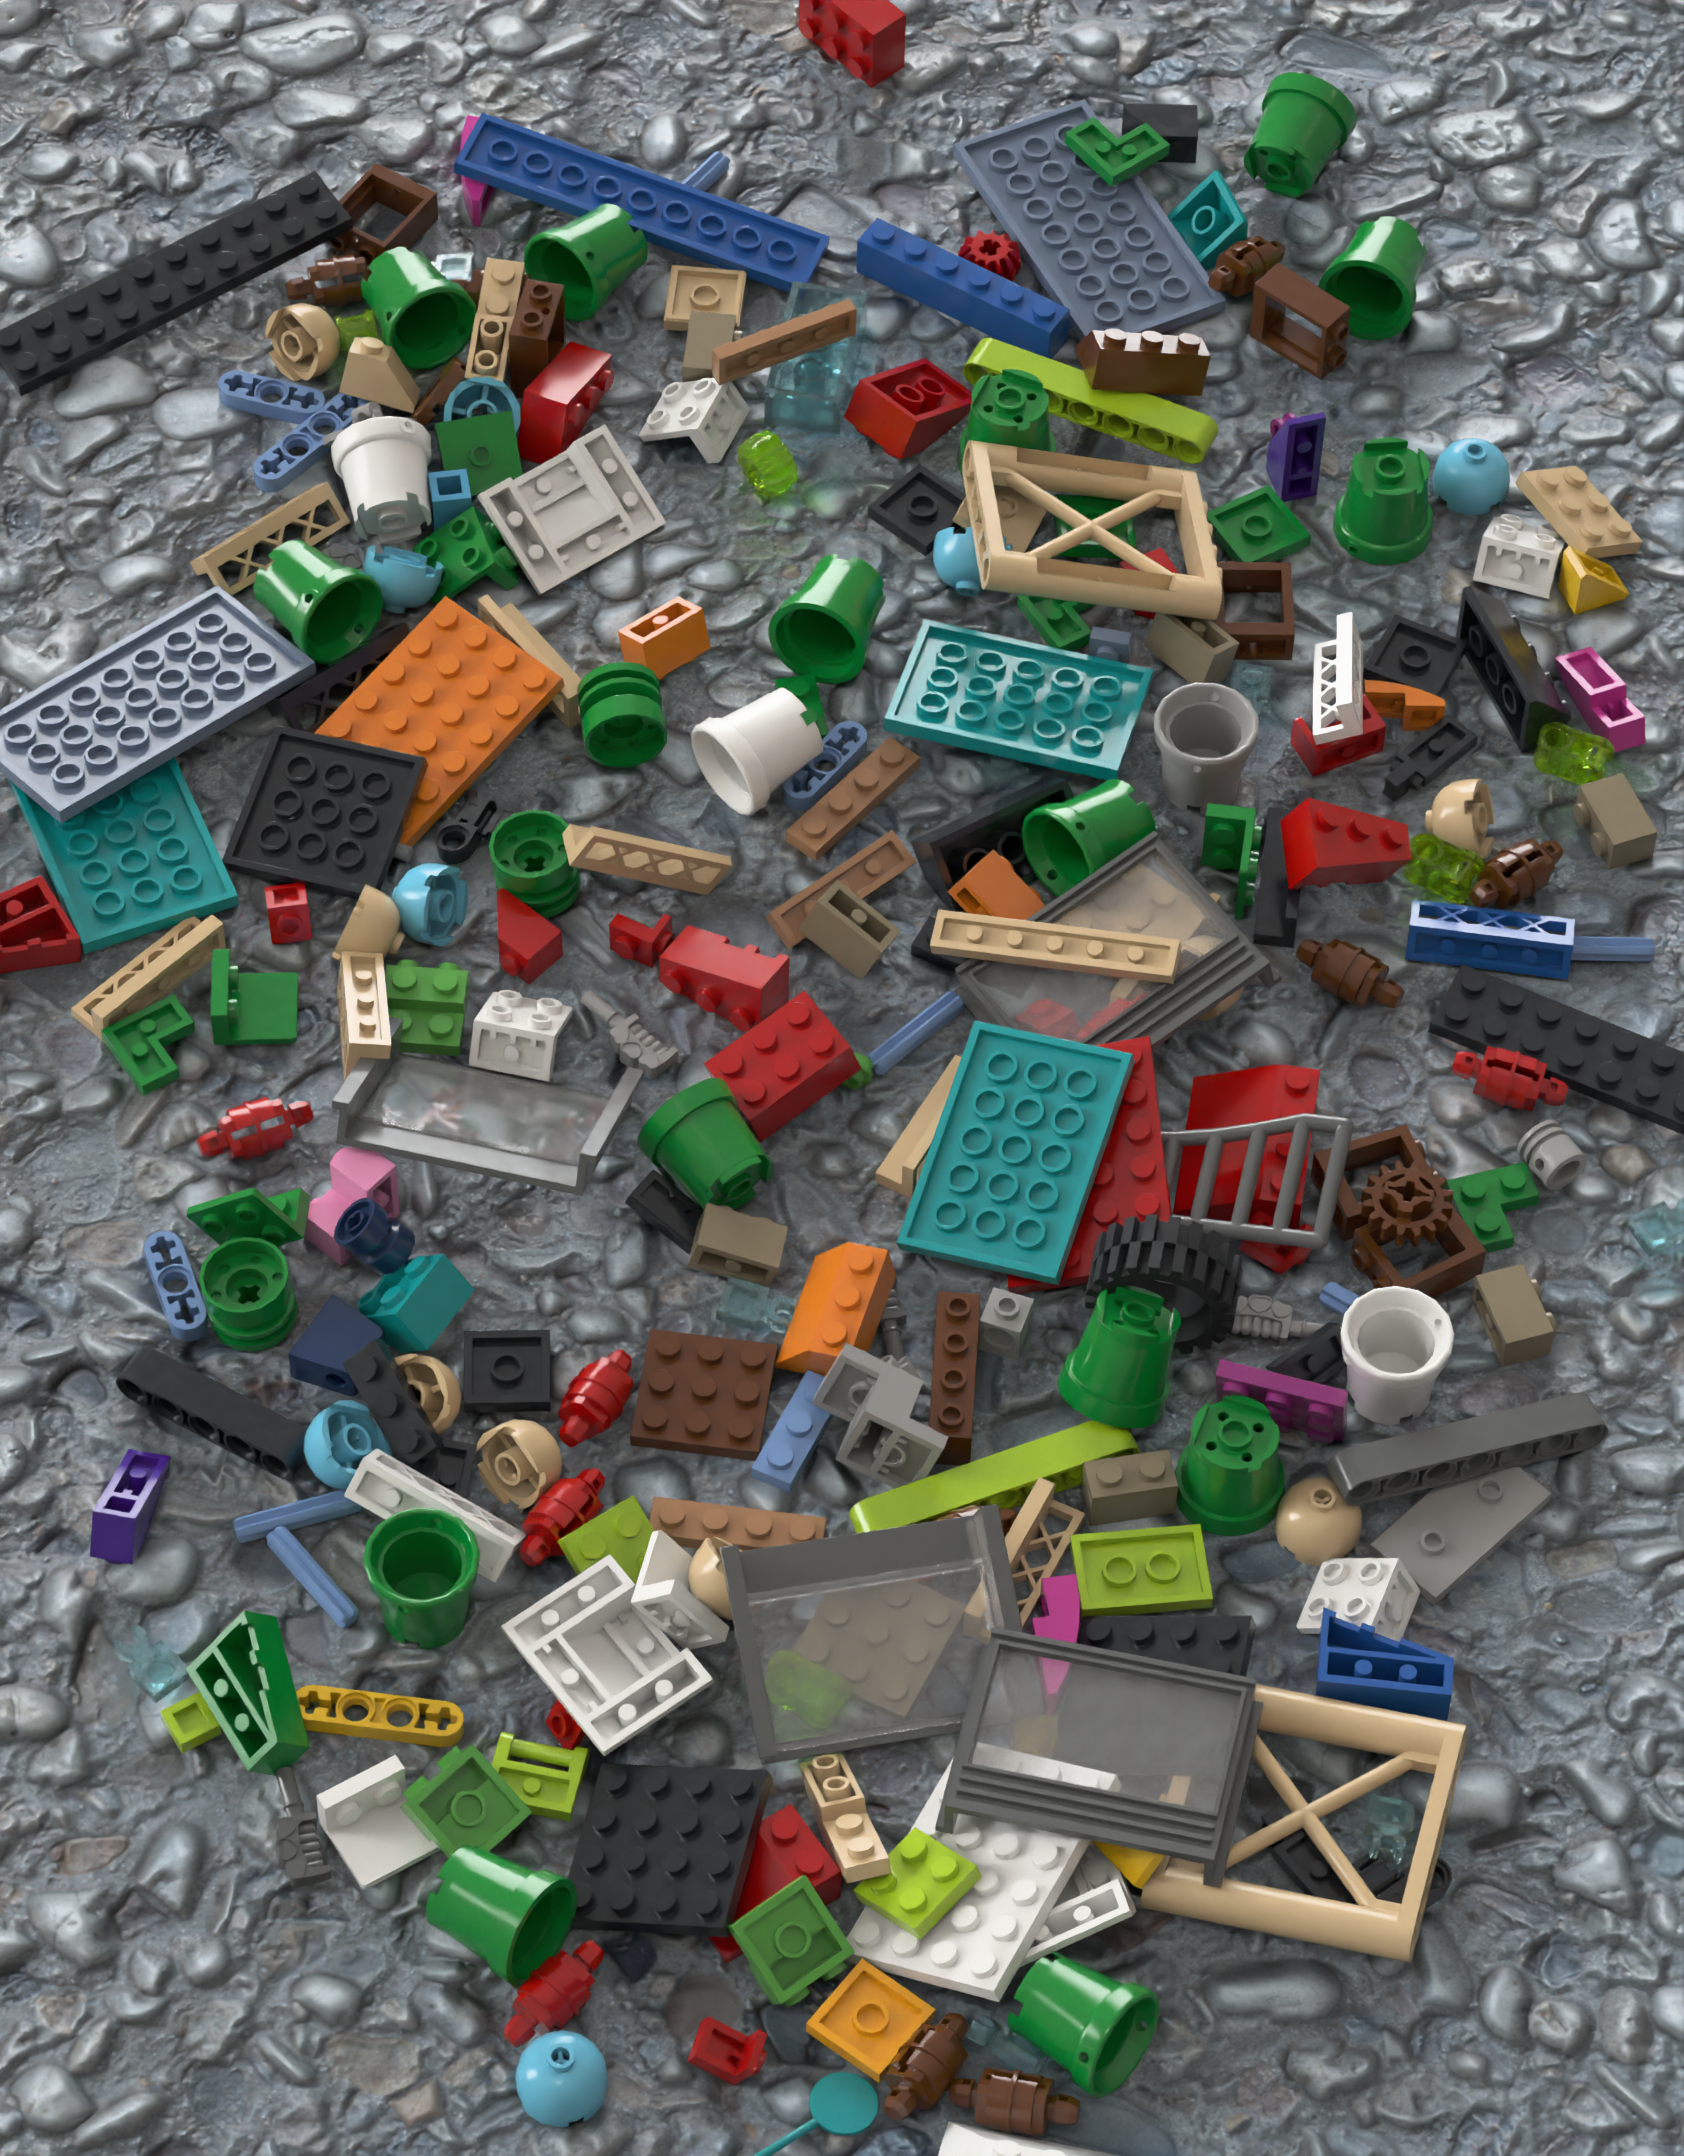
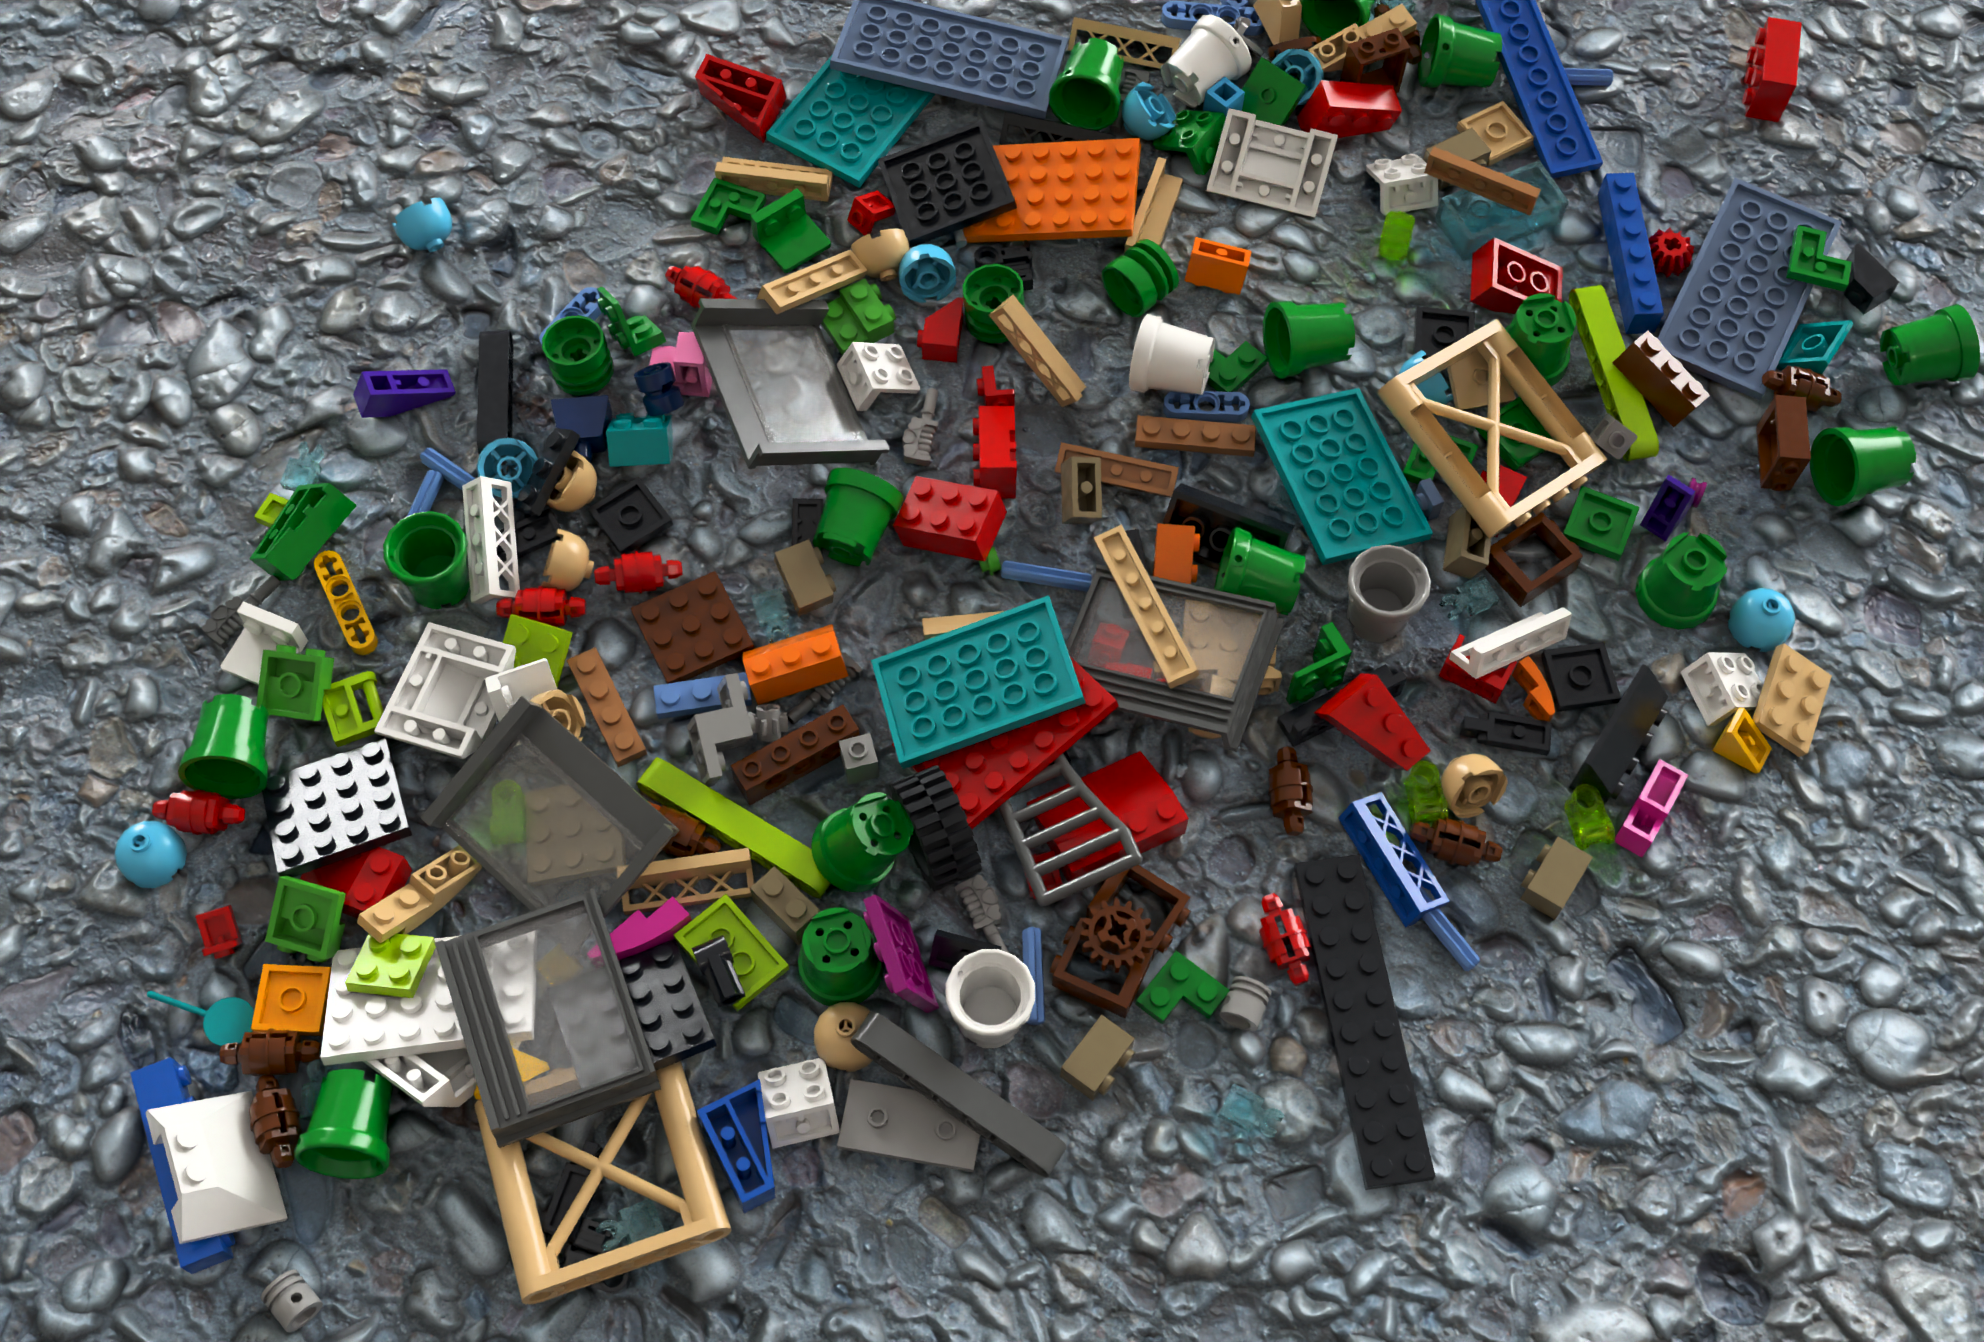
camera: 55 degrees right, 10 degrees up
none -> black piece [692,935,745,1007]
none -> light grey bracket [1589,413,1637,459]

